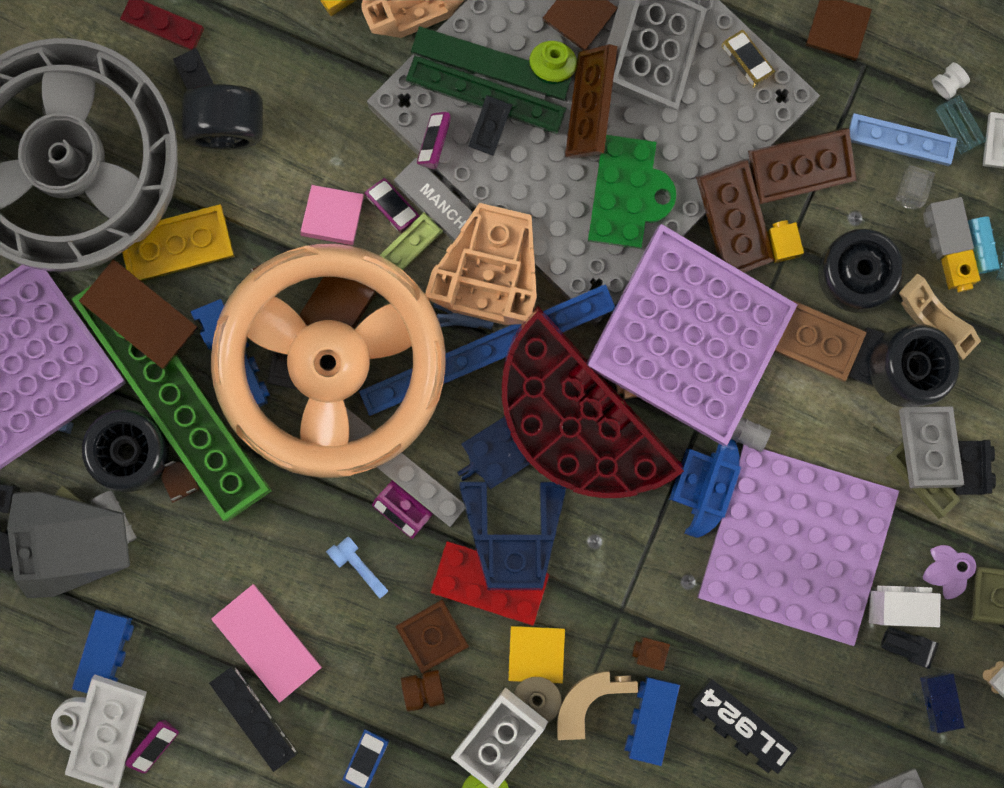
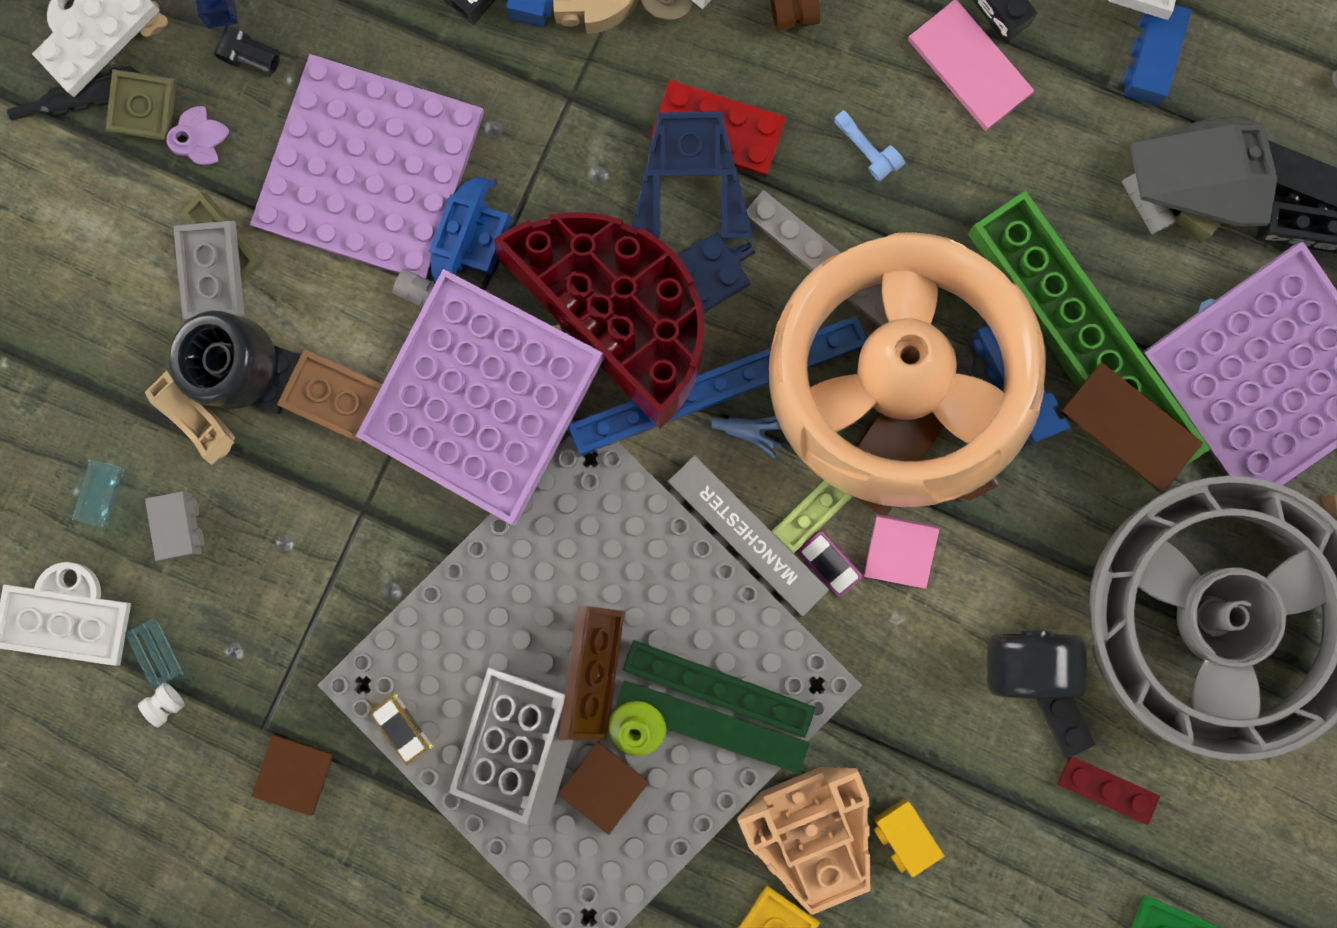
camera: 175 degrees left, 0 degrees up
black wheel [82,409,169,492] -> none
yellow plate [122,204,235,282] -> none
reddish brown piece [162,461,199,503] -> none
magenta slope [372,480,433,539] -> none
reddish brown tile [395,599,469,673] -> none
slope [417,112,451,170] -> none
light nougat wedge [425,203,537,325] -> none
black plate [468,95,513,156] -> none
yellow tile [508,626,565,683] -> none
green plate [588,135,676,249] -> none
reddish brown brick [632,636,670,671] -> none
reddish brown tile [696,159,775,273] -> none
reddish brown tile [748,128,857,204] -> none
yellow brick [767,220,804,264] -> none
black wheel [818,229,904,313] -> none
light blue plate [849,113,957,166] -> none
white brick [869,586,941,627] -> none
clear brick [895,165,935,209] -> none
yellow brick [941,249,980,293] -> none
black bracket [954,440,996,495] -> none
medium azure axle [968,217,1000,274] -> none

